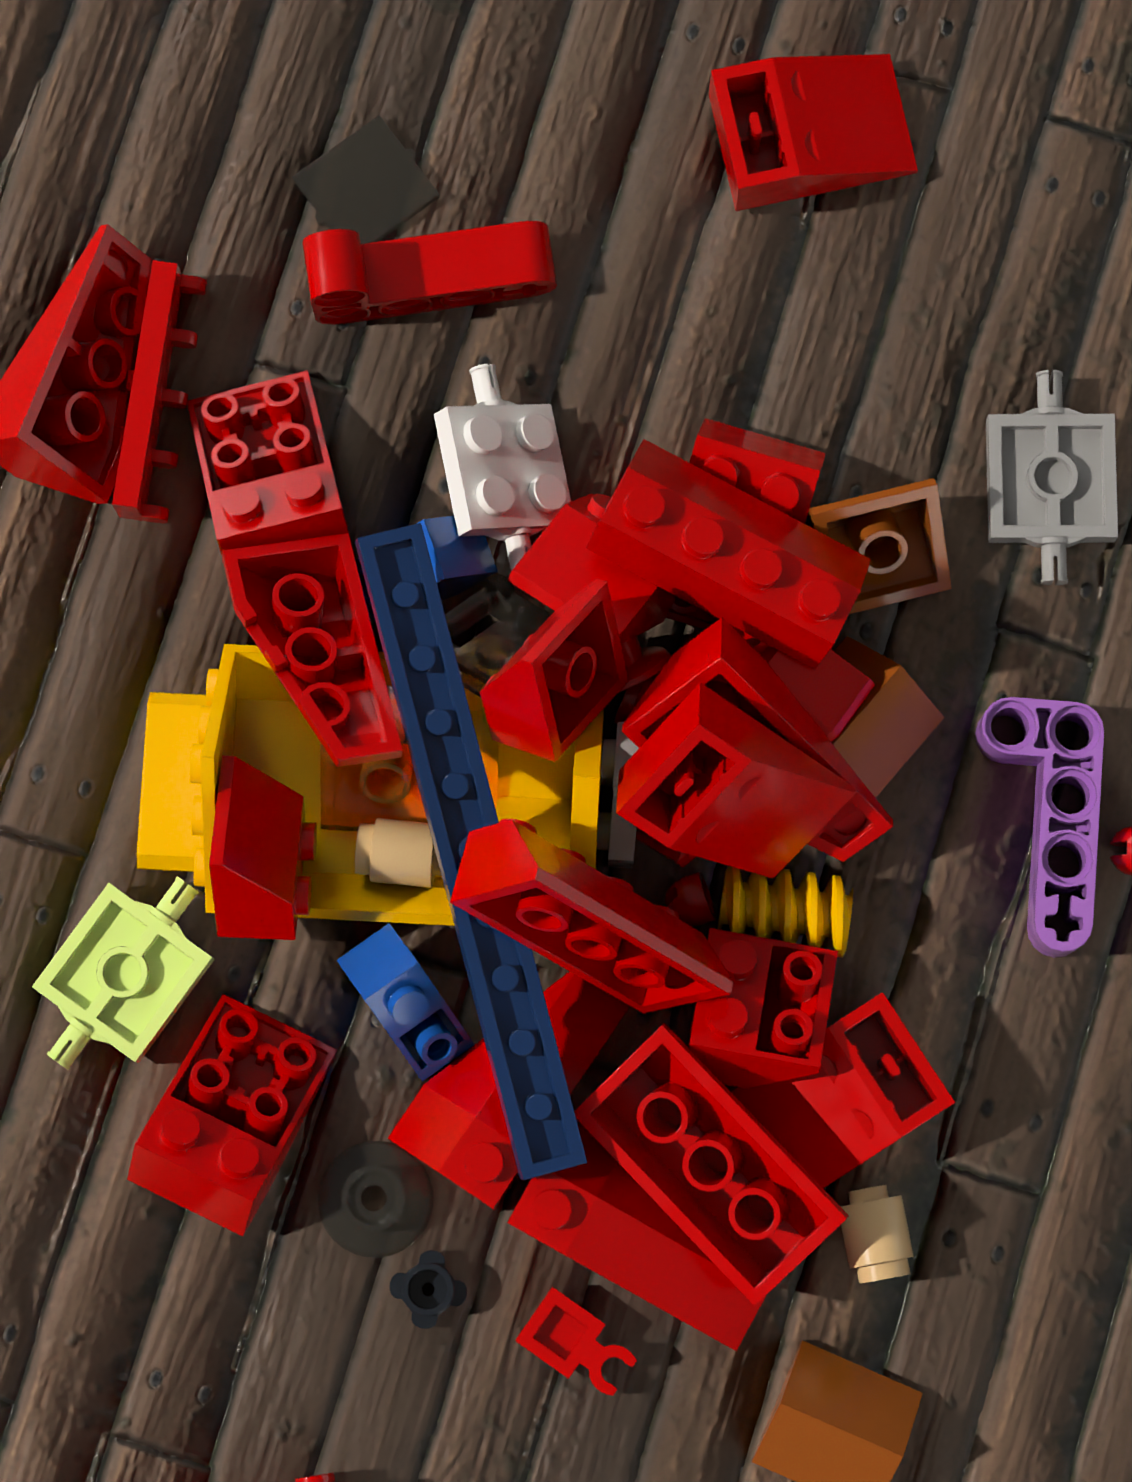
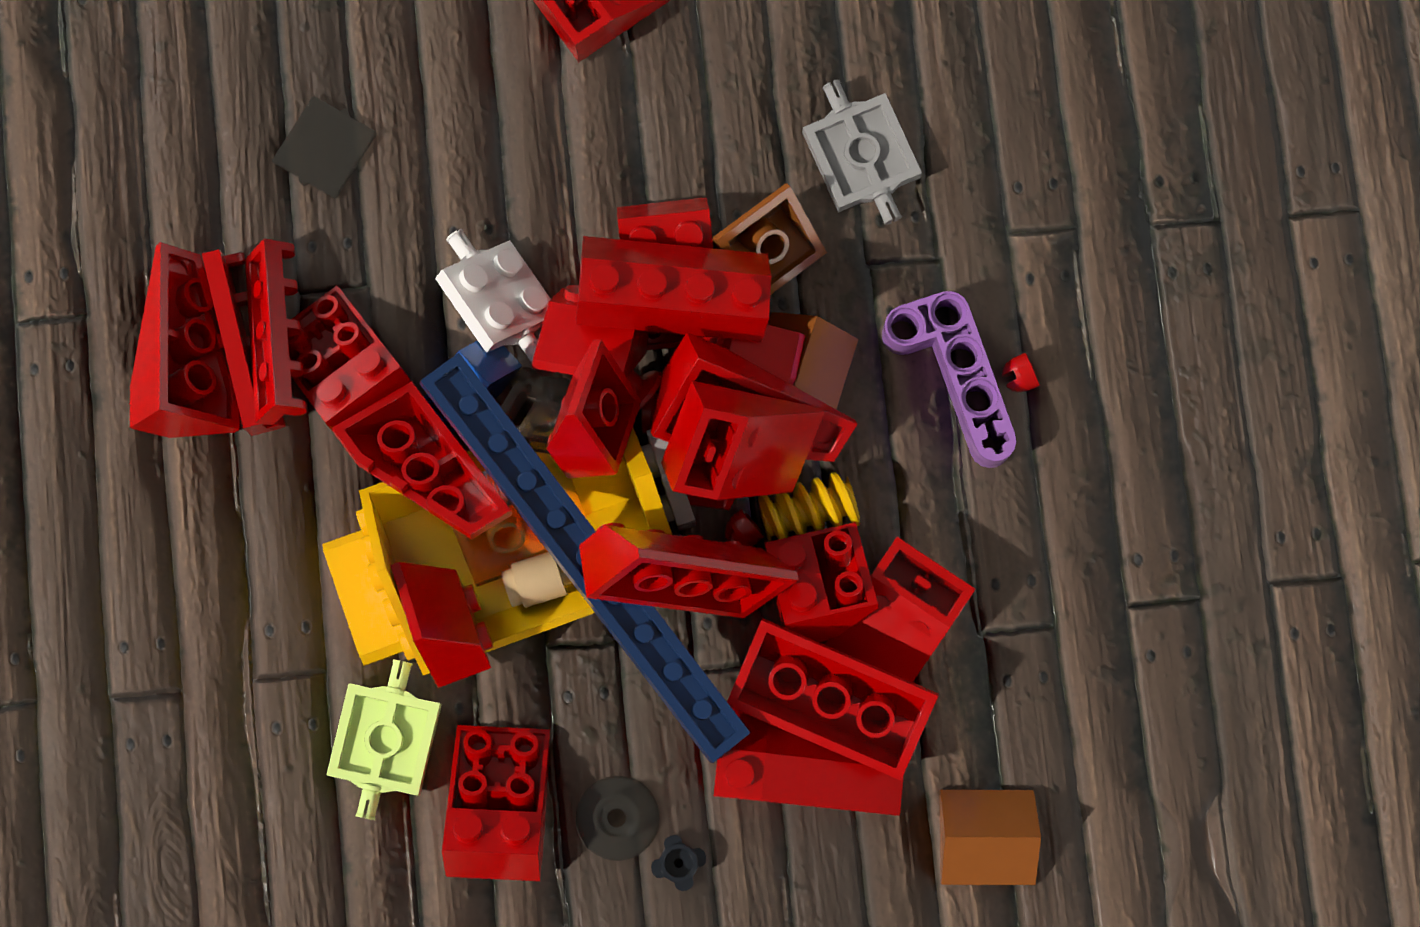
camera: 25 degrees left, 0 degrees up
red beam [302,221,557,325] -> none
blue slope [336,923,475,1082] -> none
red wedge [388,971,631,1211] -> none
red plate [515,1287,637,1396] -> none
tan brick [841,1185,914,1284] -> none
none -> red hinge [245,238,307,425]

